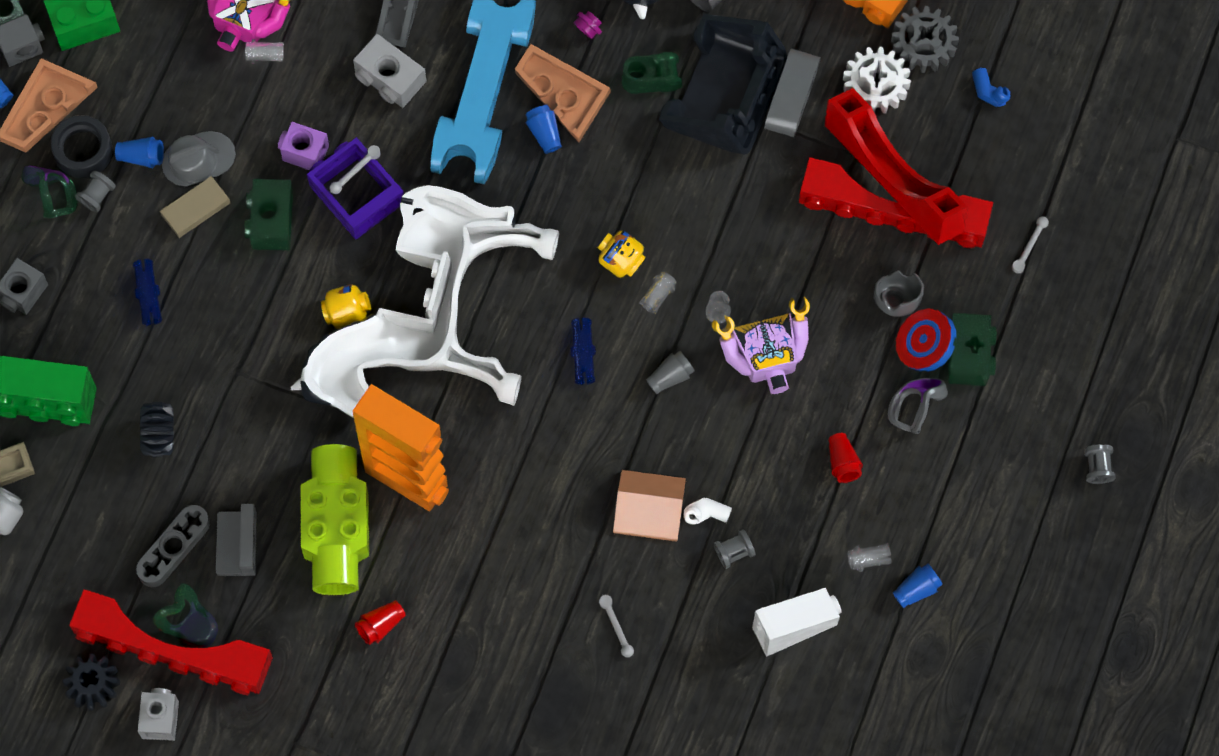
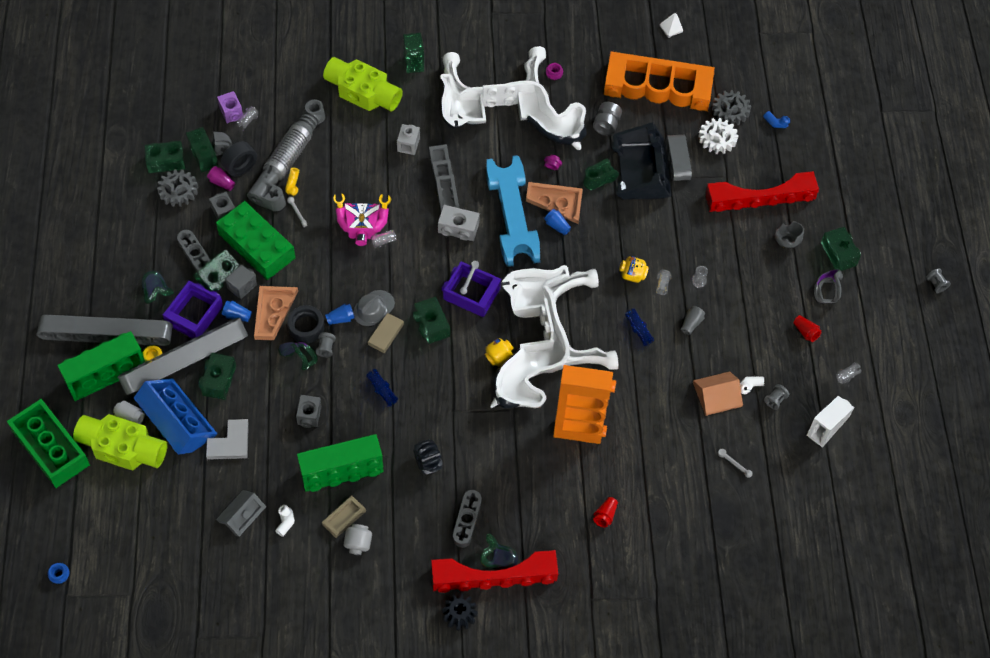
camera: 25 degrees left, 10 degrees down
light grey brick [138,688,179,741] -> none
dark grey panel [216,504,257,576] -> none
medium lavender brick [278,122,329,170] -> none
lime brick [301,444,369,595] -> none
torso [712,297,810,394] -> none
red arch [825,88,968,245] -> none
blue cone [892,563,943,608] -> none
red tile [896,308,956,372] -> none
light grey hinge [1012,216,1049,273] -> none

